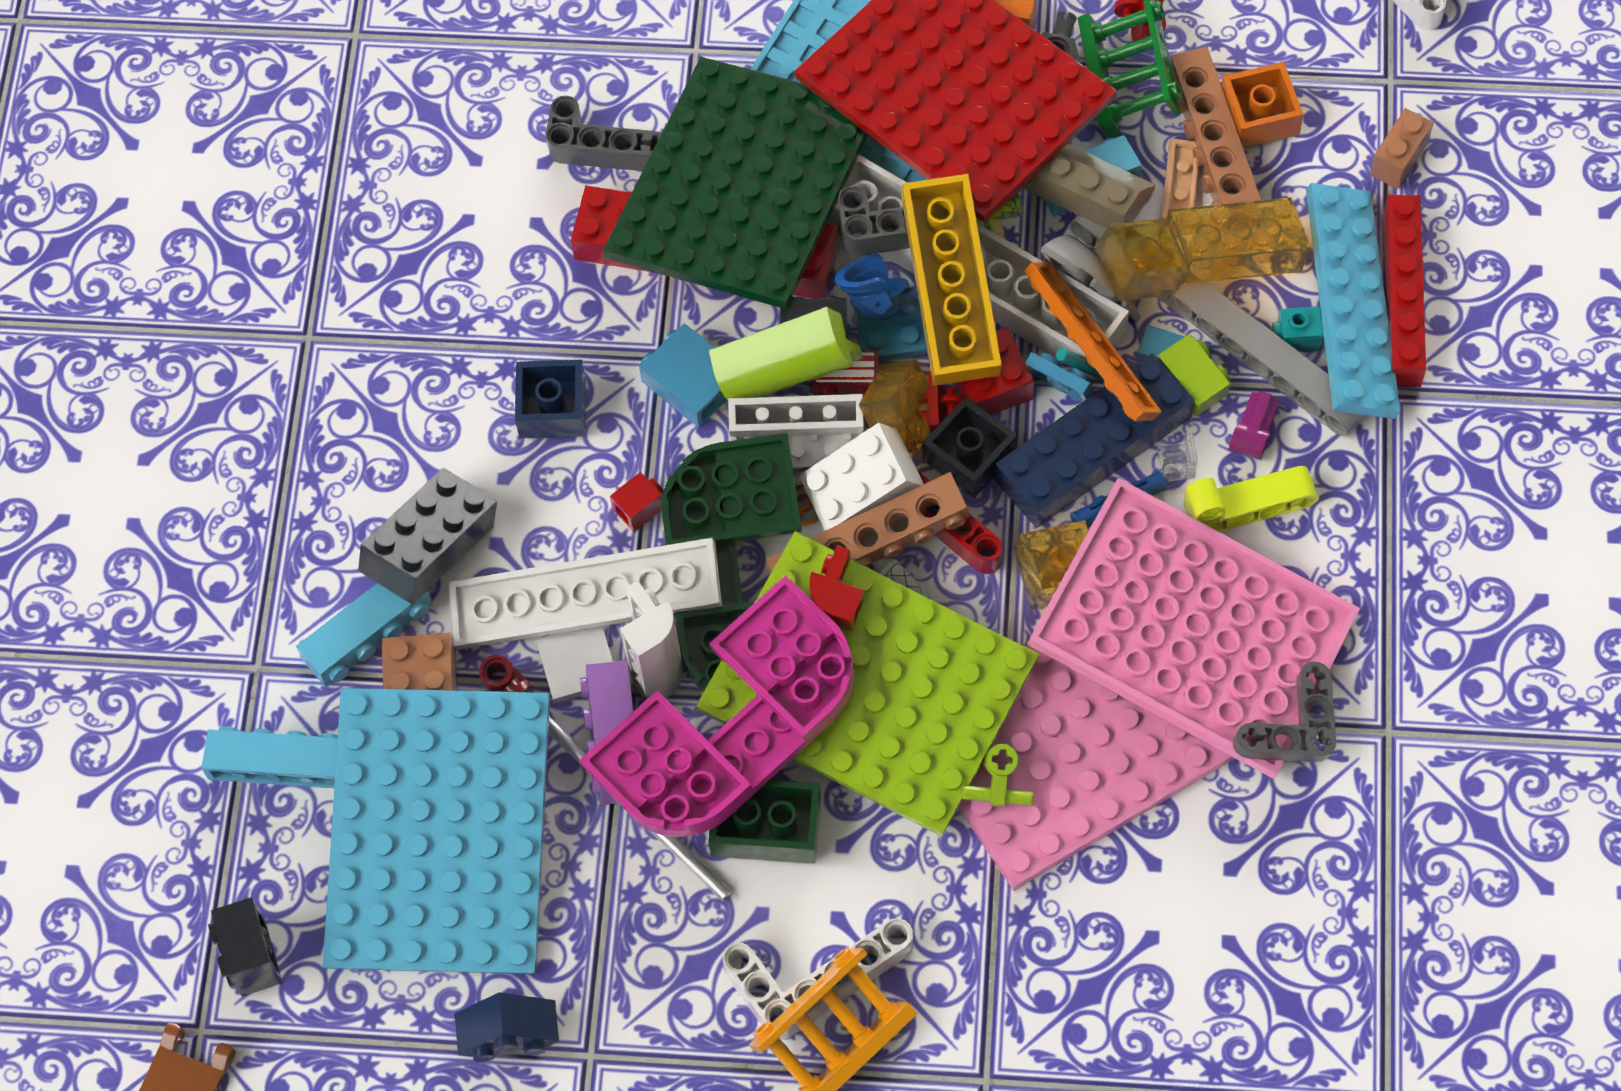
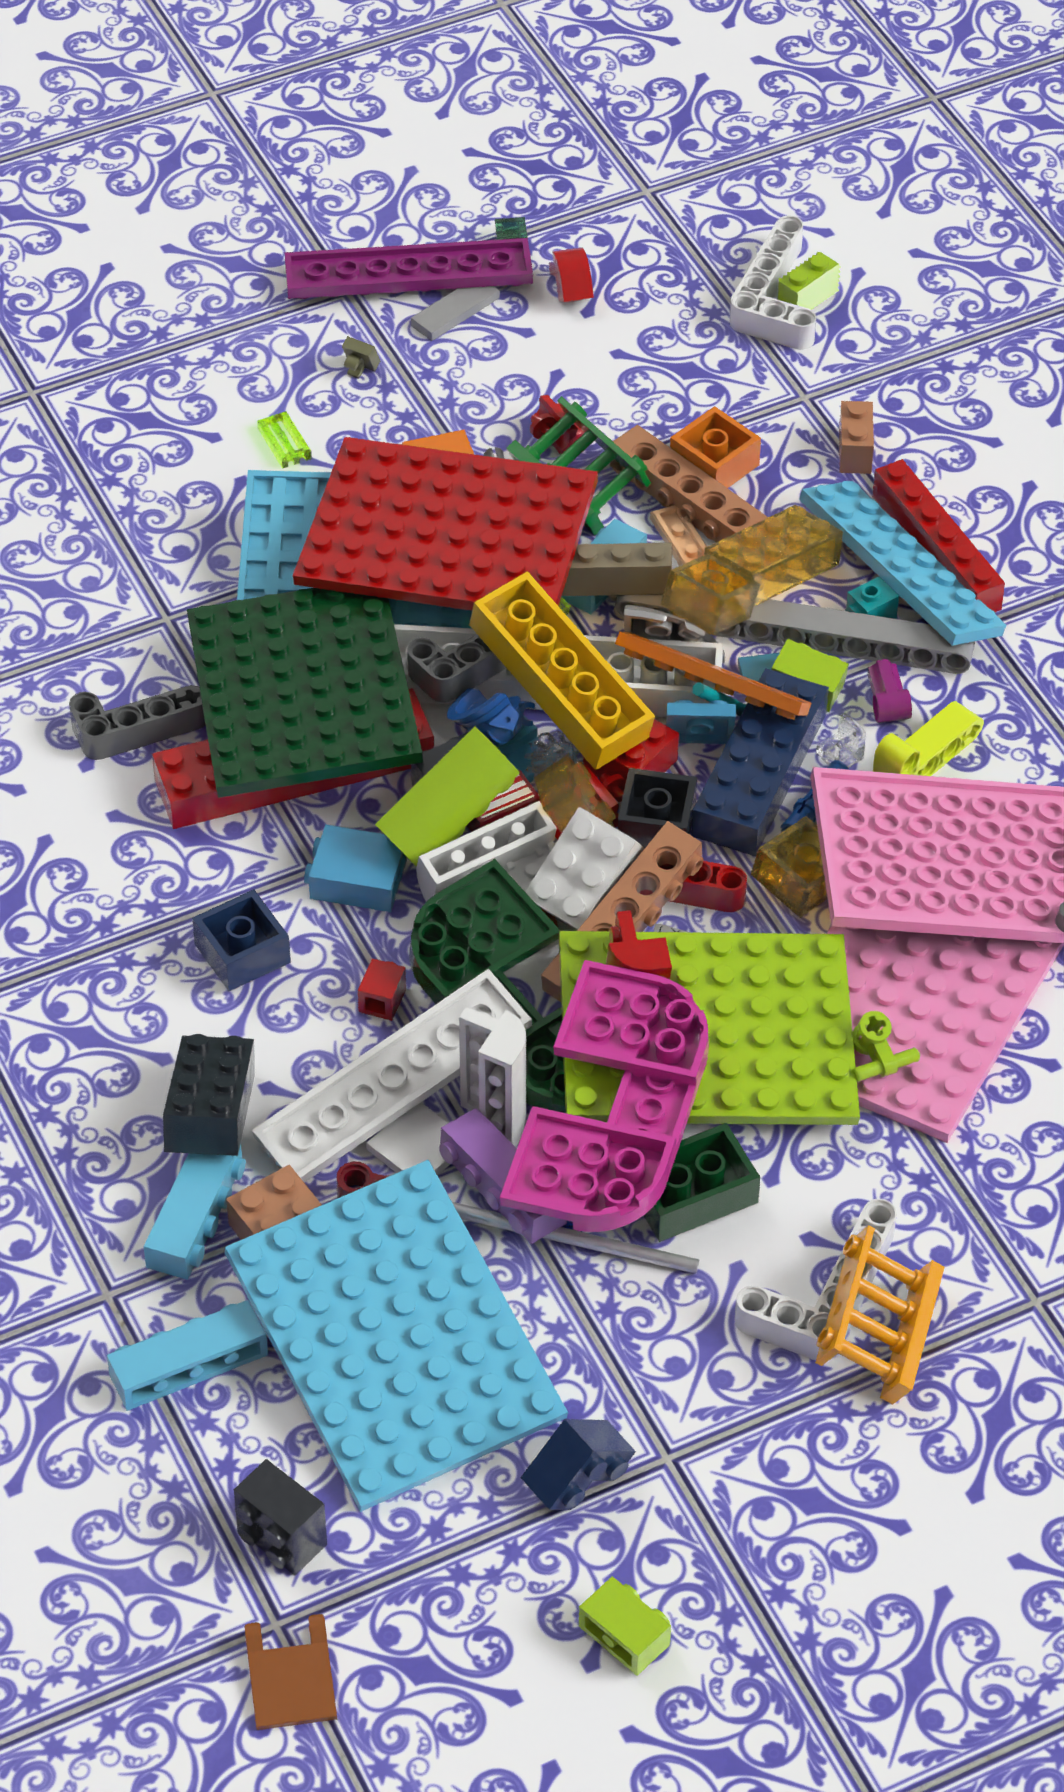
camera: 35 degrees left, 15 degrees down
none -> clear gear [524,731,584,789]

